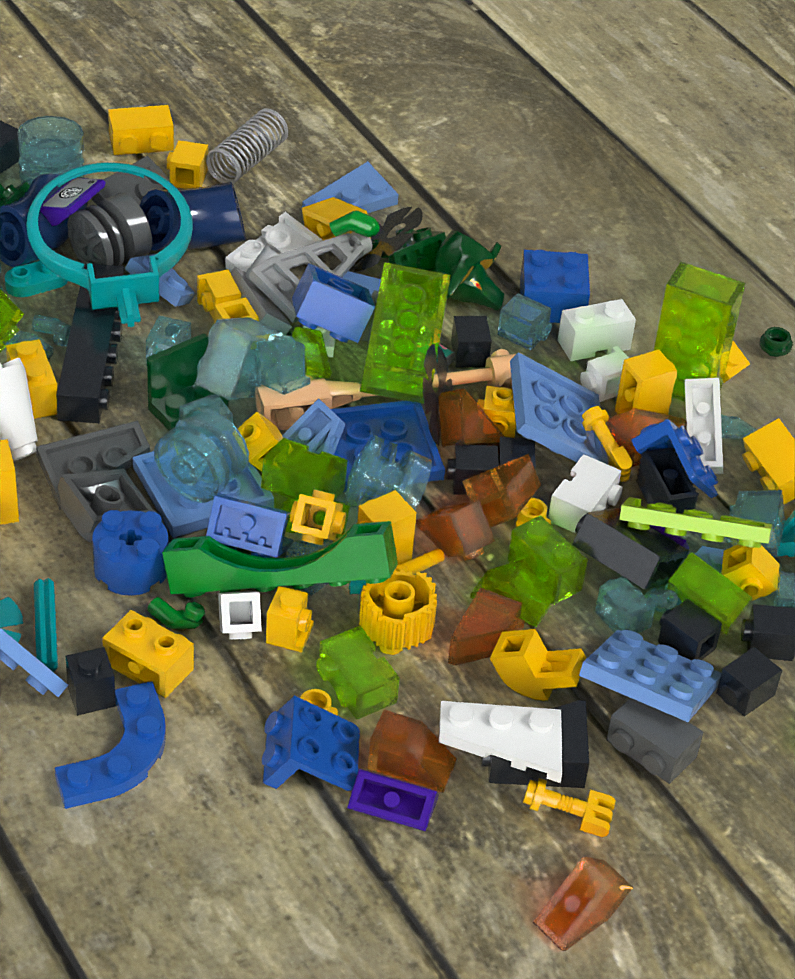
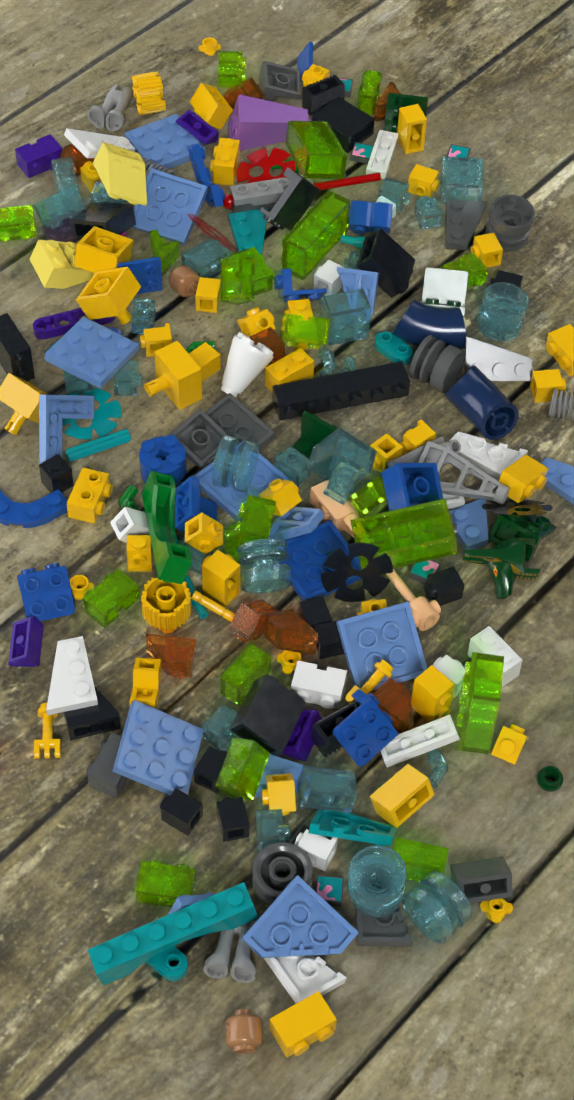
camera: 75 degrees right, 10 degrees up
teal brick [26,162,193,327] -> none
slope [40,178,106,226] -> none
medium blue wing [125,254,195,307] -> none
clear light blue brick [146,316,191,366] -> none
green arm [329,211,380,237] -> none
clear orange slope [368,709,457,793] -> none
clear orange slope [439,389,505,447] -> none
clear neon green slope [470,559,554,627] -> none
clear light blue brick [498,293,552,350] -> none
blue brick [520,250,590,323] -> none
wing [619,497,772,548] -> none

